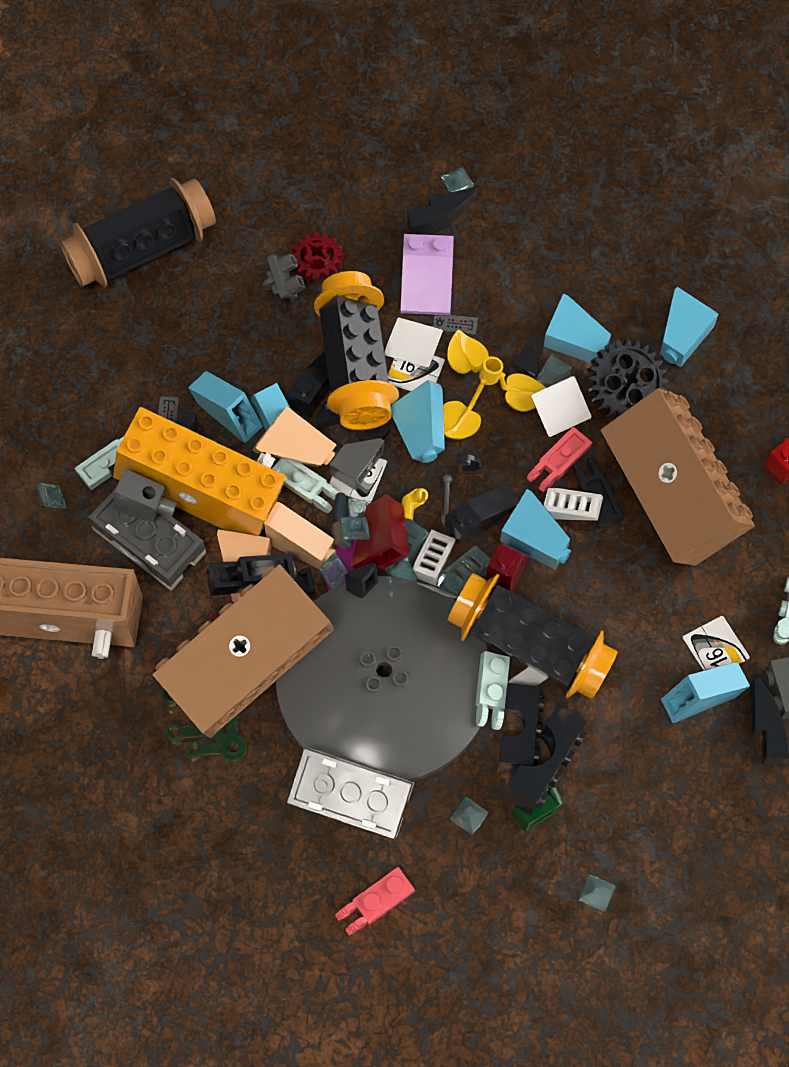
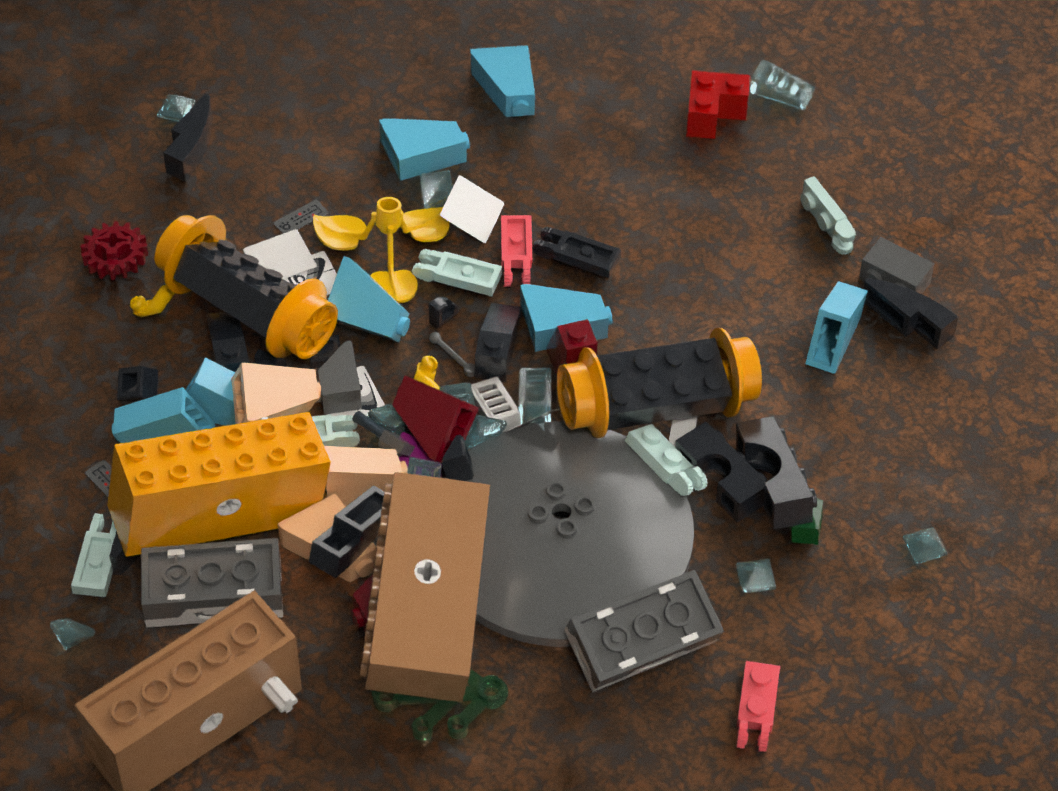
camera: 45 degrees left, 15 degrees down
dark grey torso [114,468,177,522] -> none
dark grey hips [263,254,306,302] -> none
clear light blue slope [340,517,370,540] -> none
lavender slope [401,234,454,315] -> none
black tile [513,344,539,379] -> none
white slope [544,488,603,520] -> none
black gear [586,339,668,419] -> none
medium nougat piece [601,388,755,566] -> none
sticker [683,616,750,671] -> none
none -> black slope [117,366,159,401]
none -> yellow arm [130,285,175,318]
none -> light aqua hinge [412,249,502,296]

